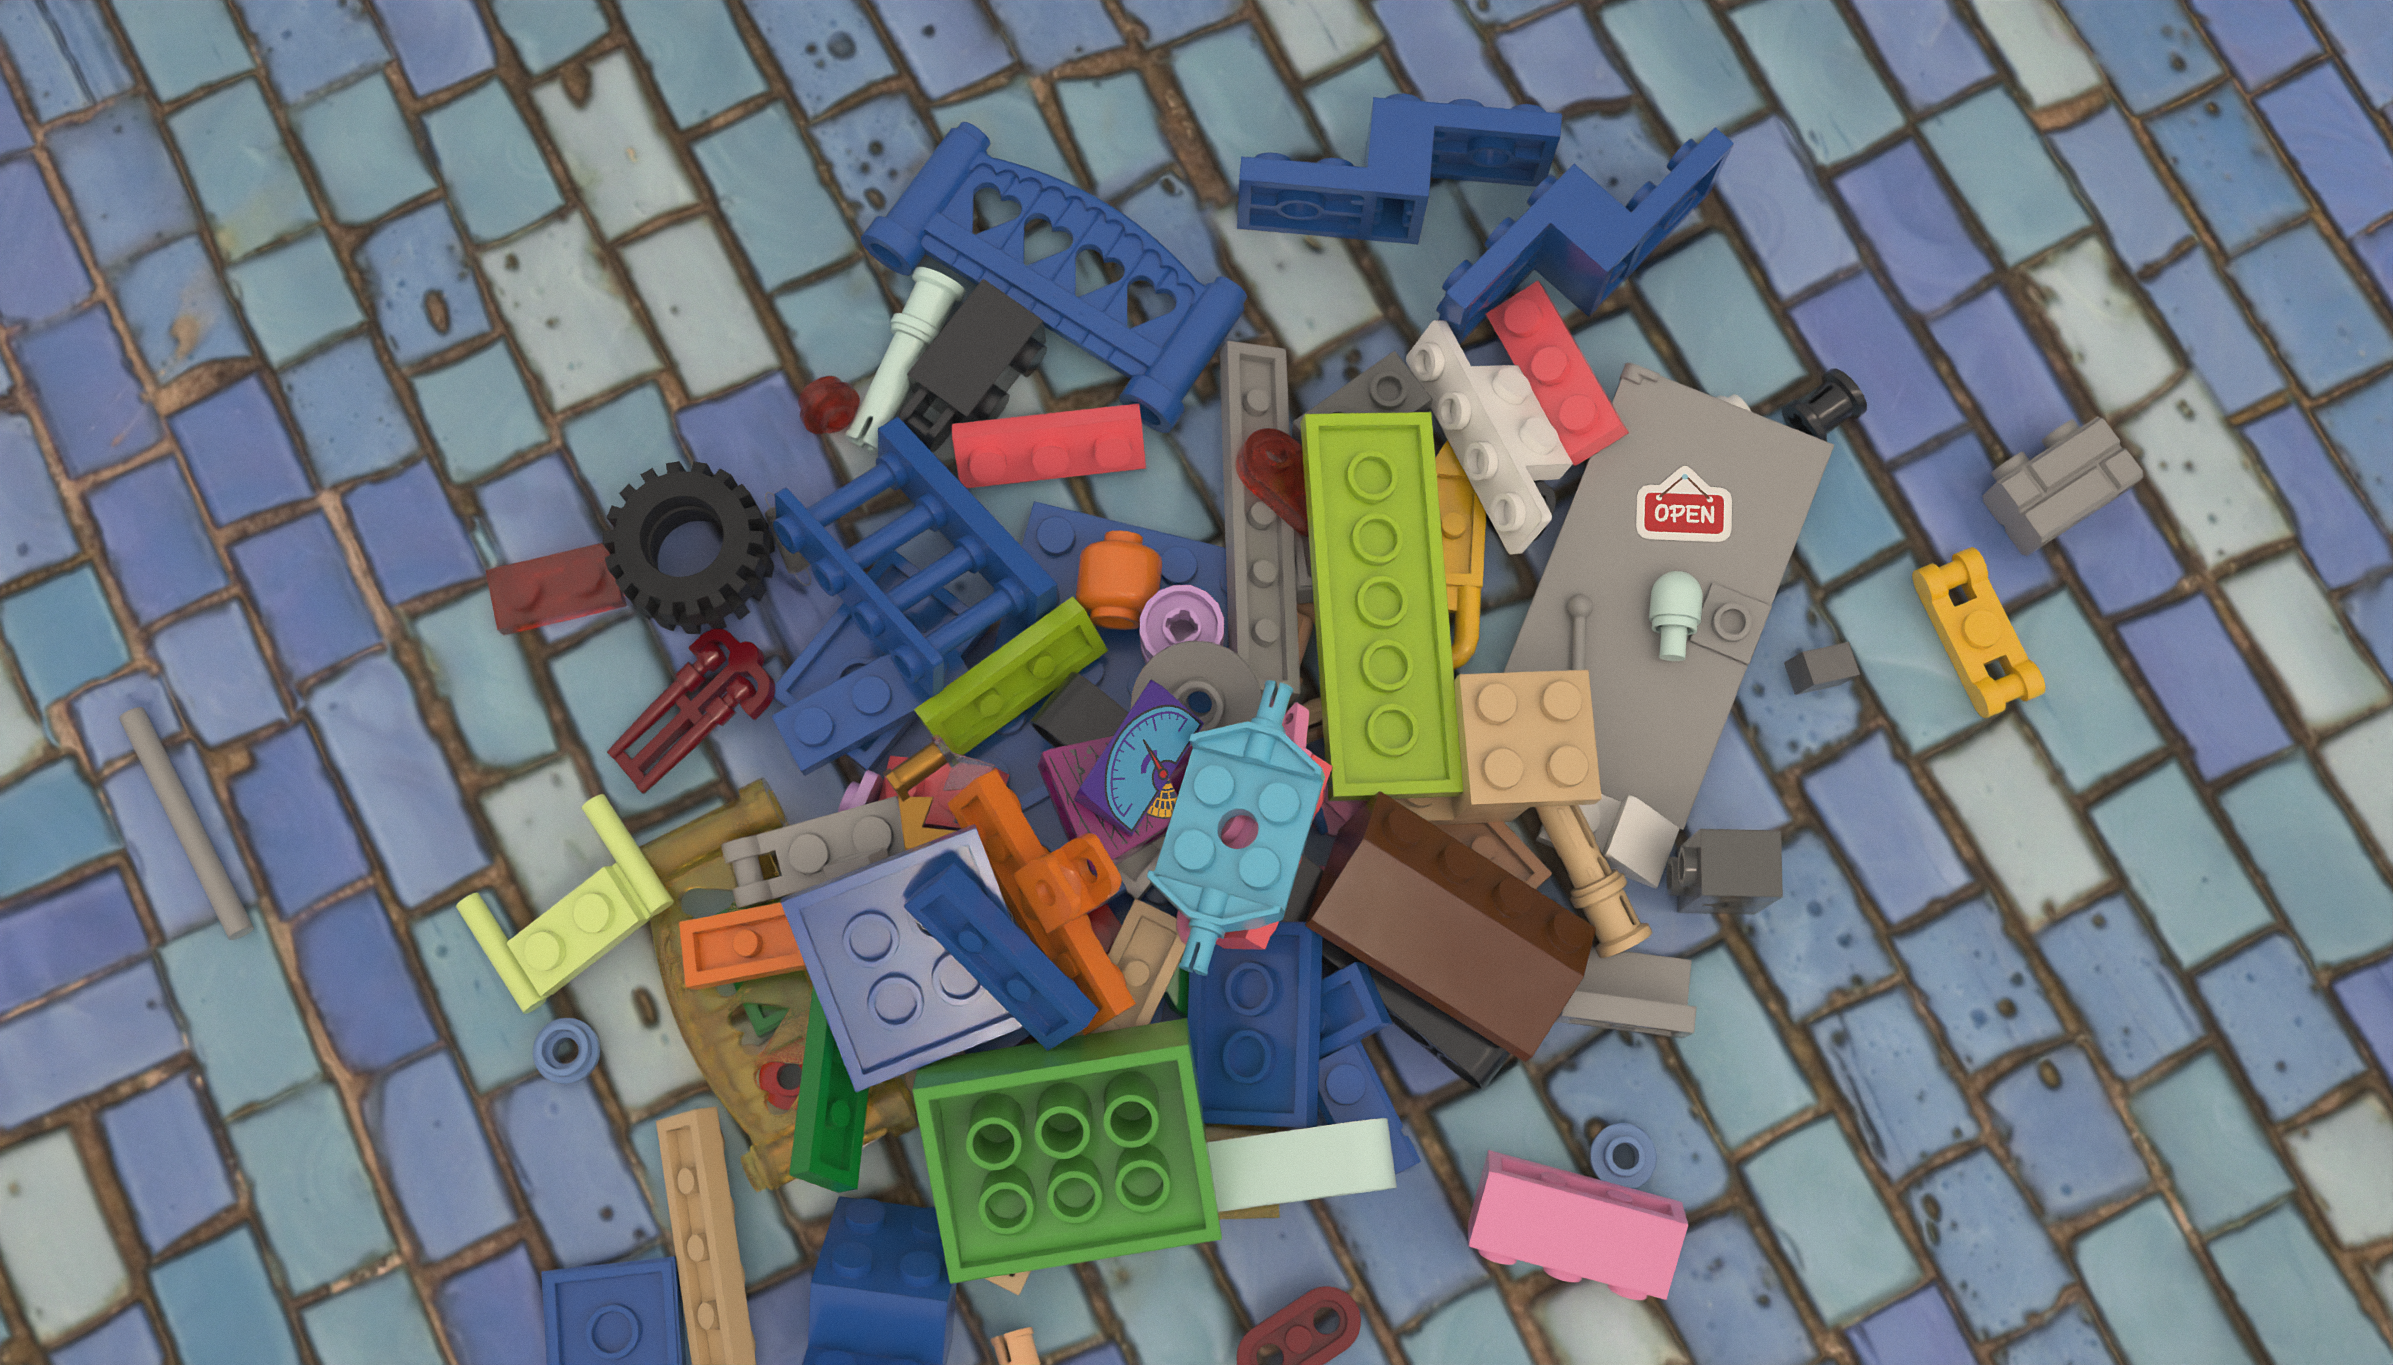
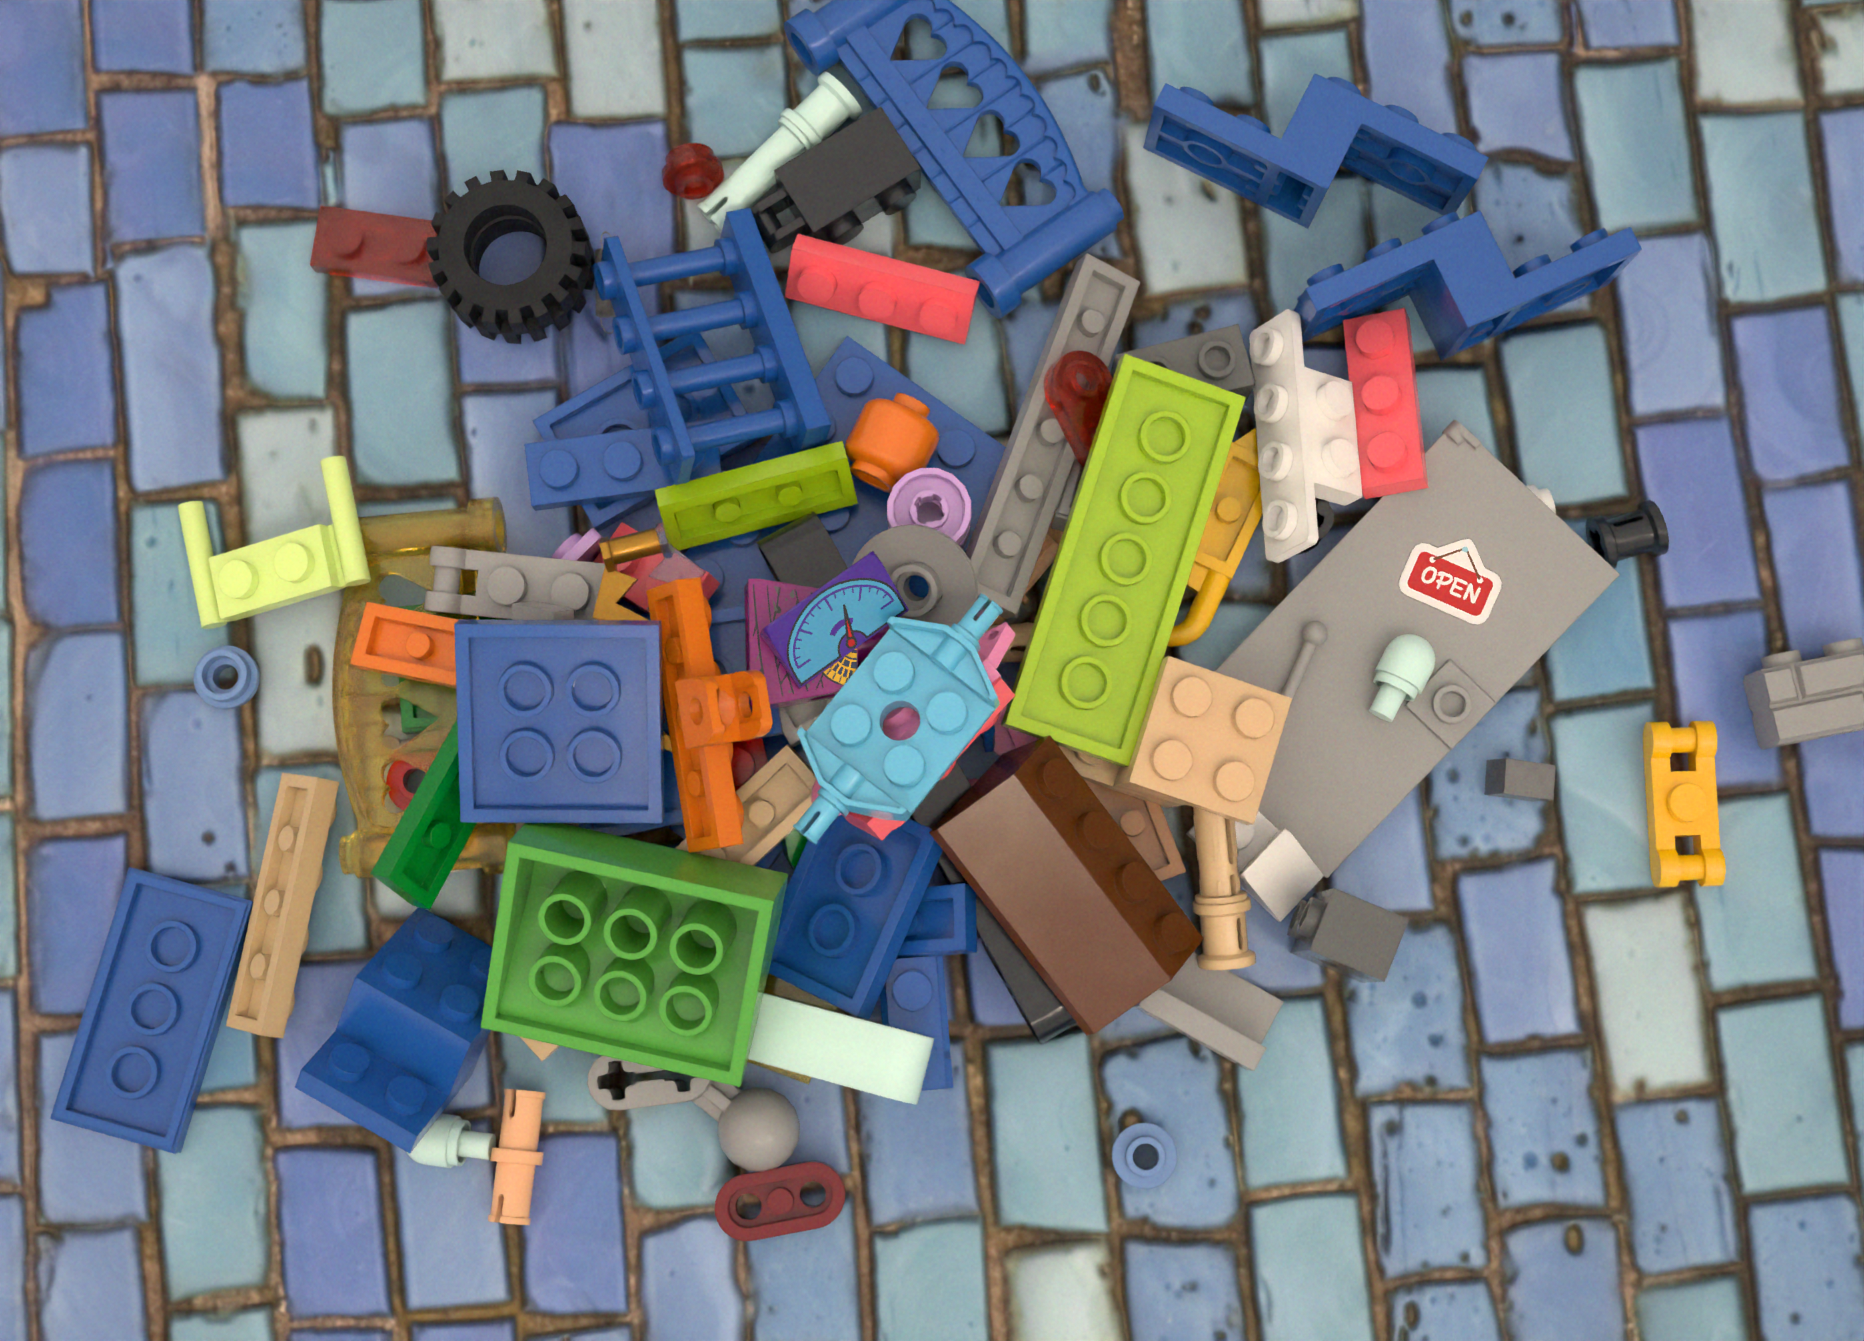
camera: 20 degrees right, 5 degrees up
dark red piece [607,628,775,794] -> none
blue plate [903,863,1099,1051] -> none
bright pink brick [1468,1150,1688,1300] -> none
none -> light grey beam [587,1055,800,1172]

